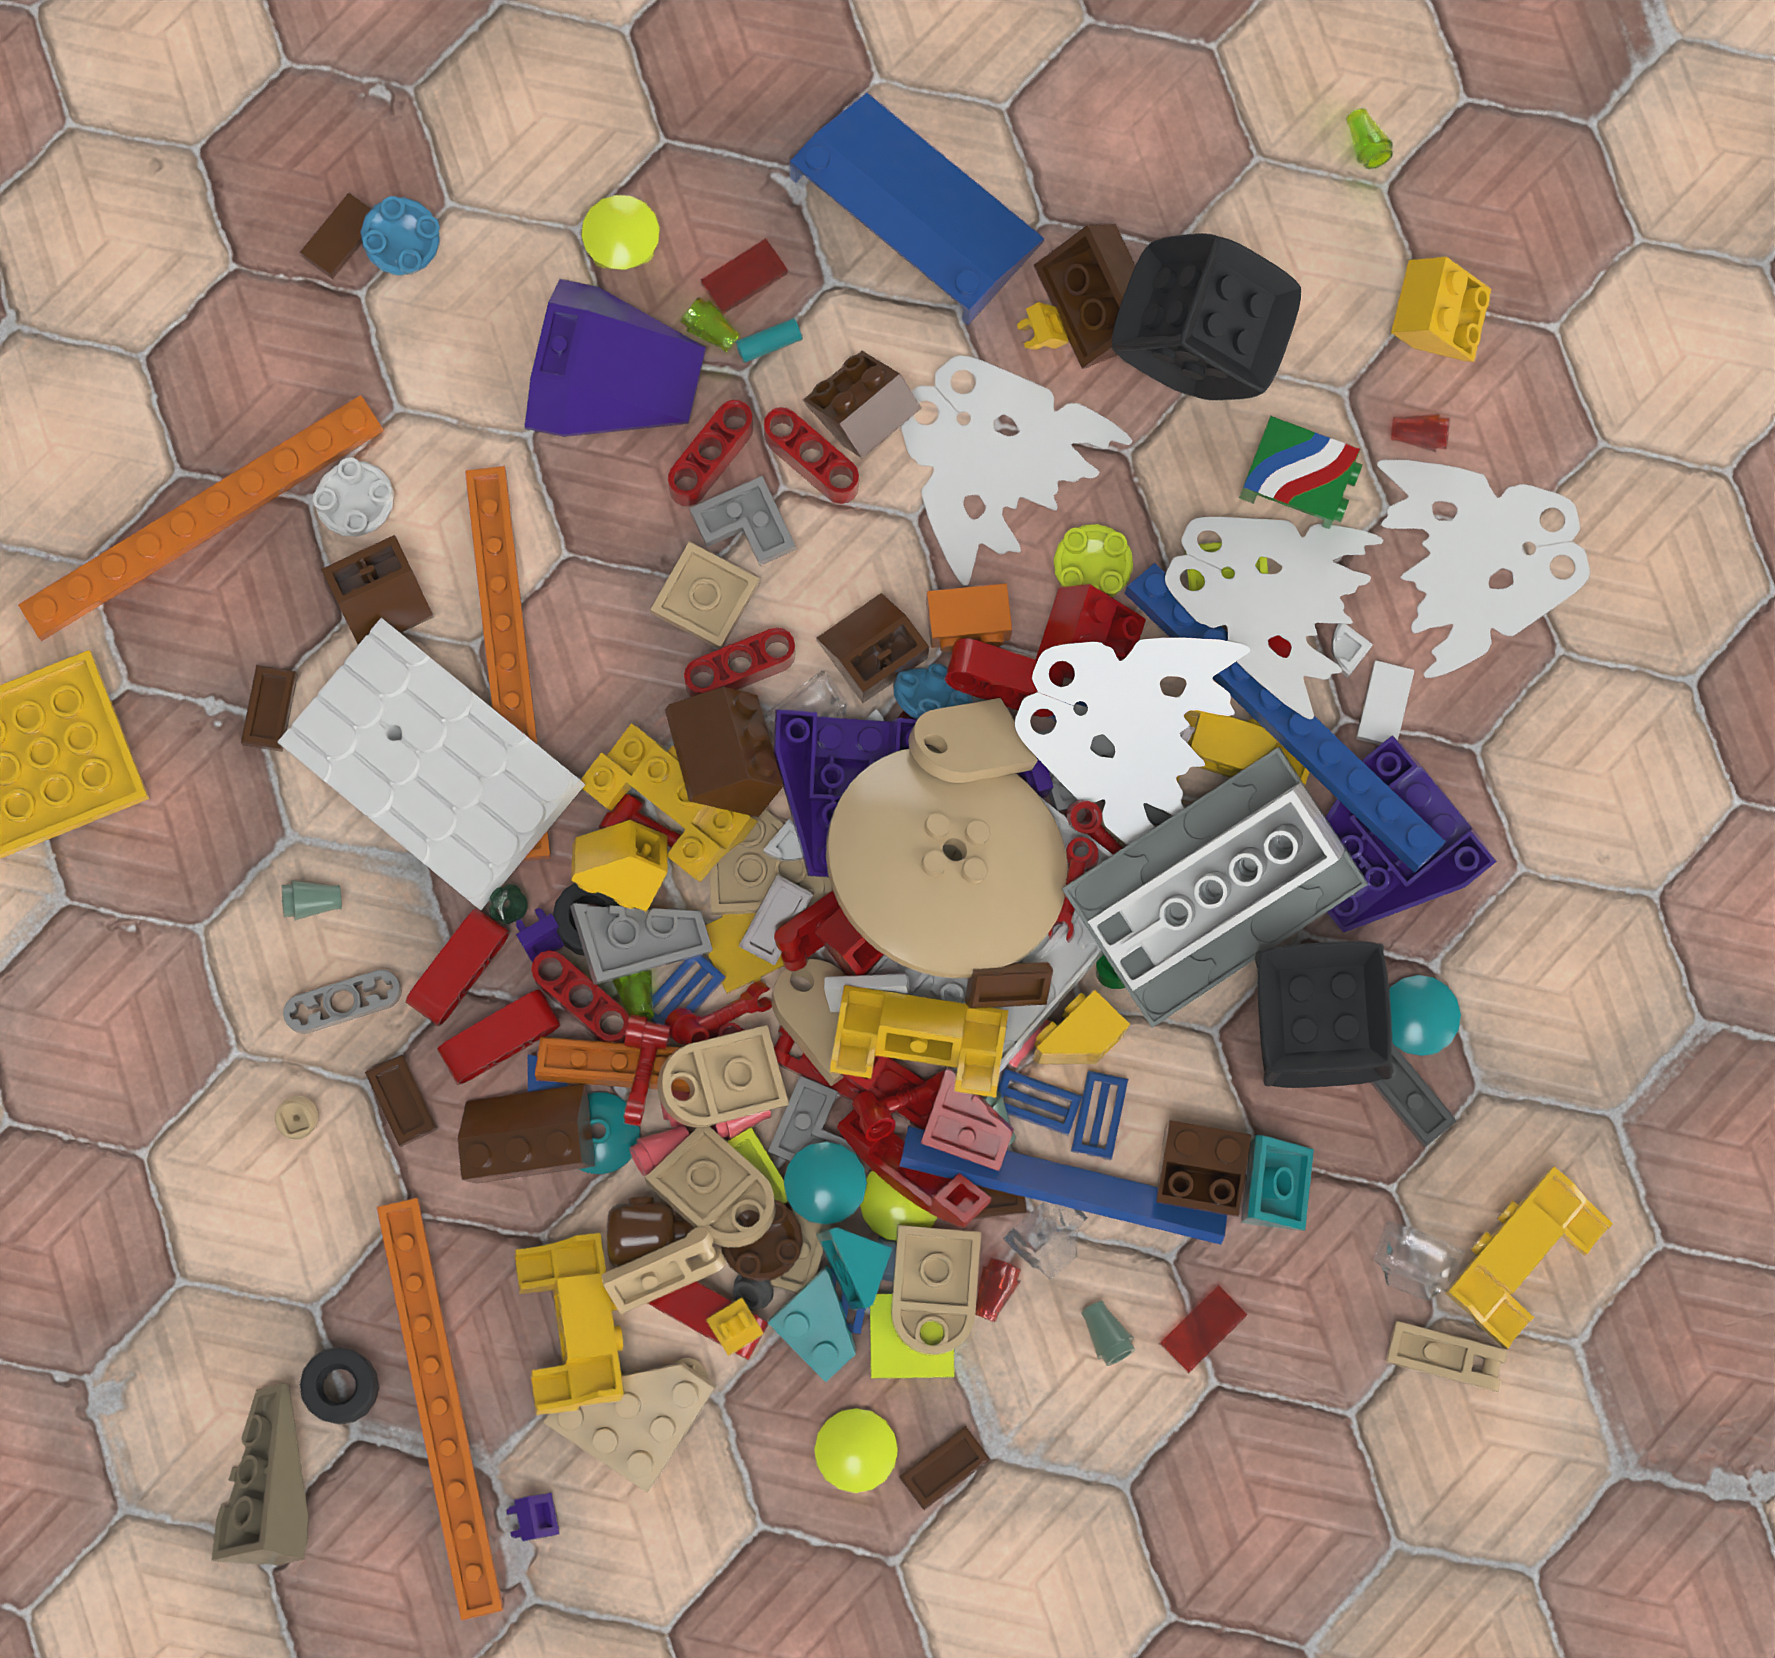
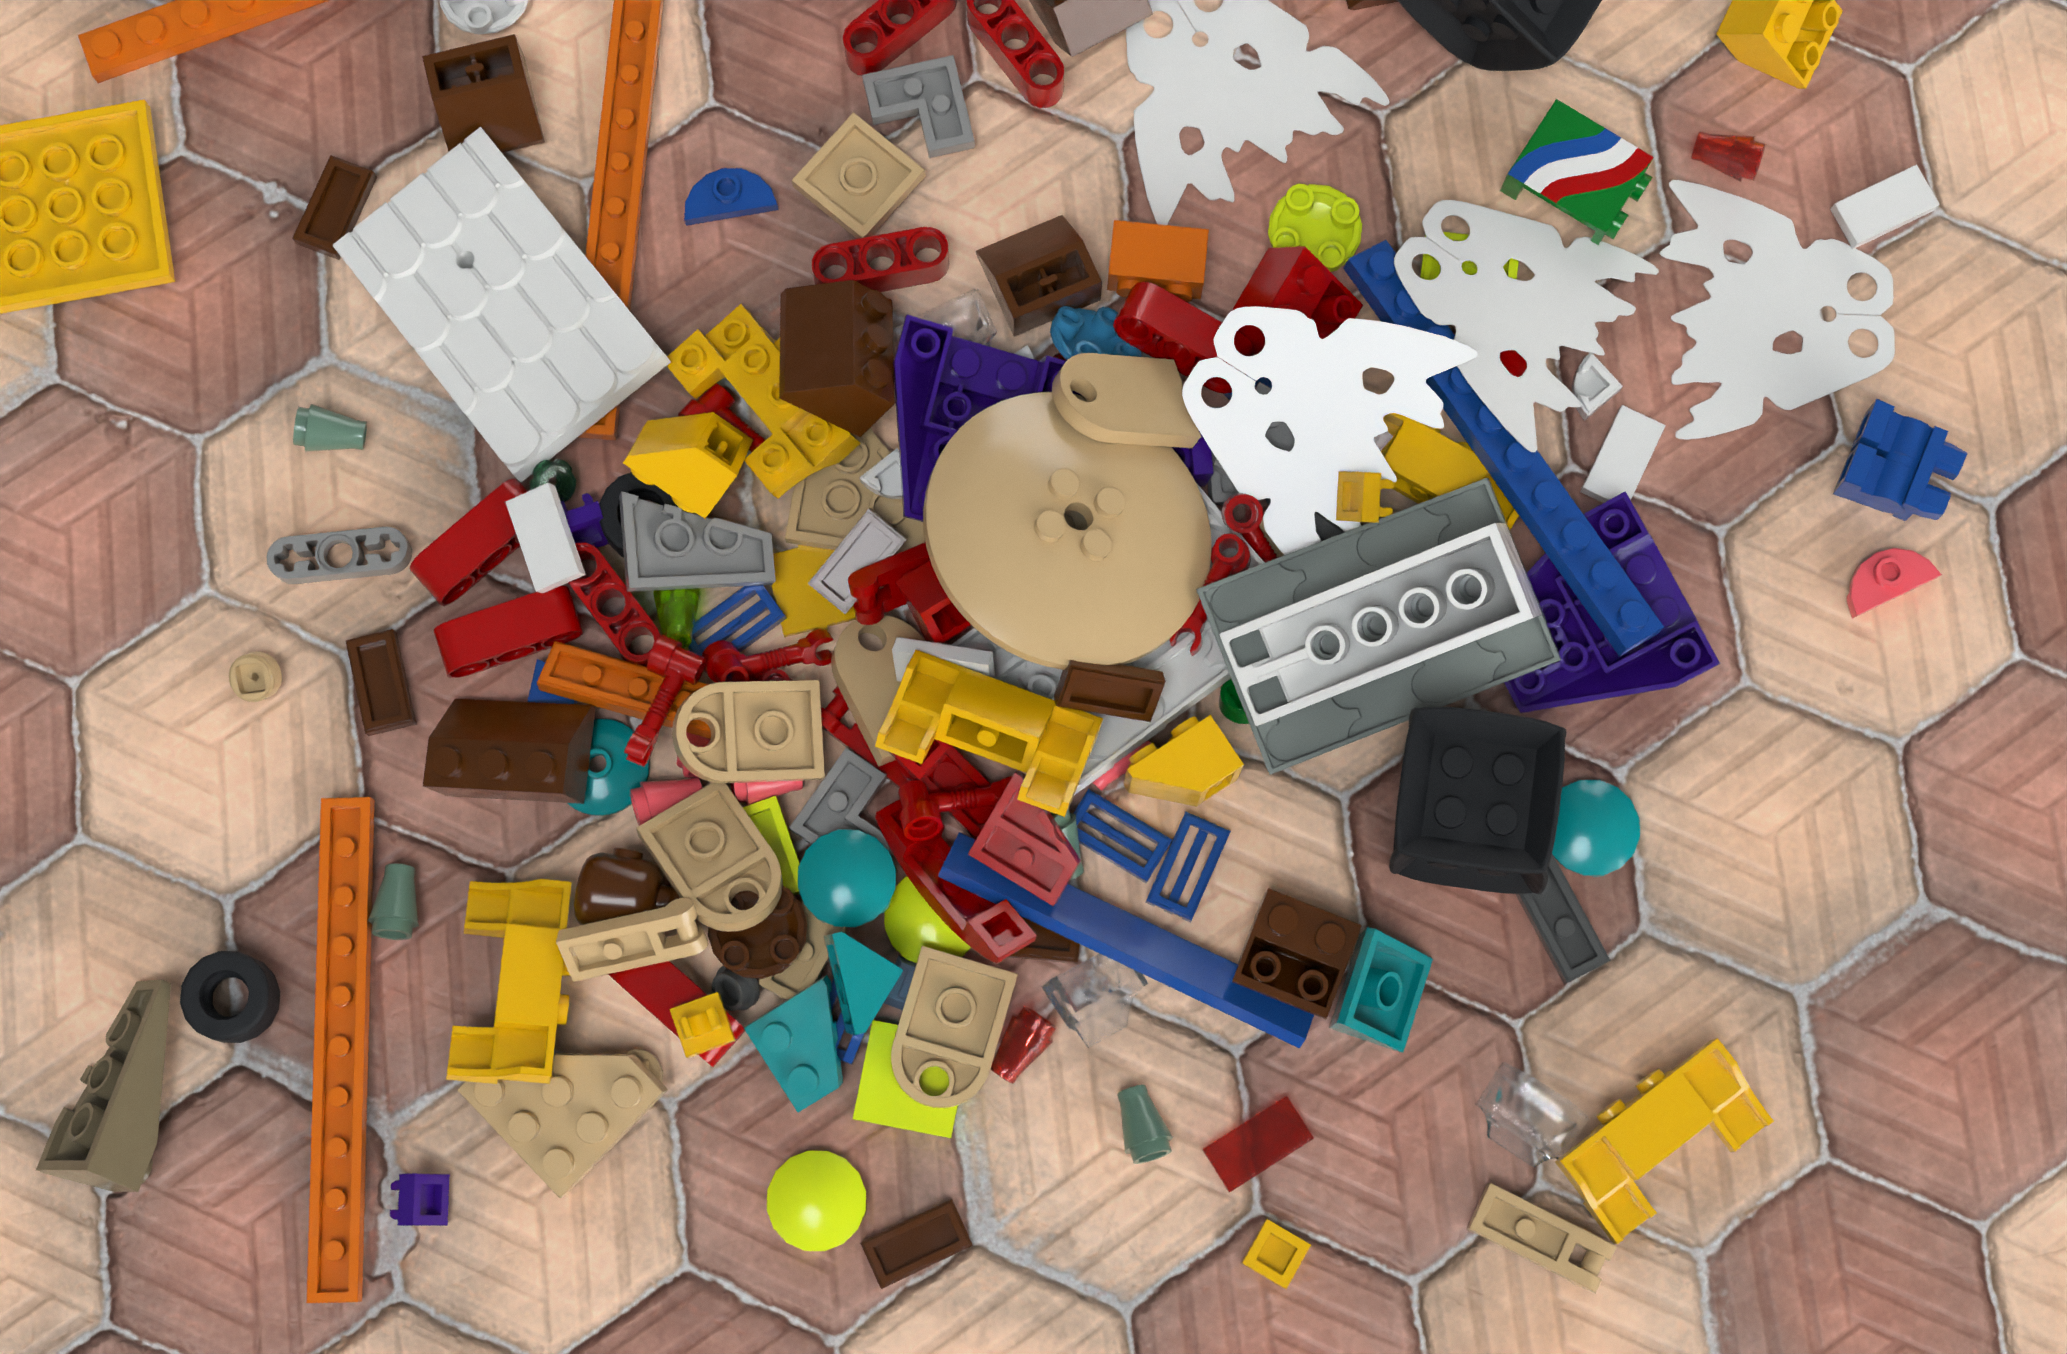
camera: 15 degrees right, 0 degrees up
none -> sand green cone [368,864,419,940]
none -> white tile [506,483,586,593]
none -> blue plate [684,168,779,226]
none -> yellow tile [1241,1219,1311,1289]
none -> yellow tile [1336,471,1394,523]
none -> white tile [1830,165,1940,249]
none -> blue hips [1833,399,1967,521]
none -> coral plate [1847,548,1942,619]

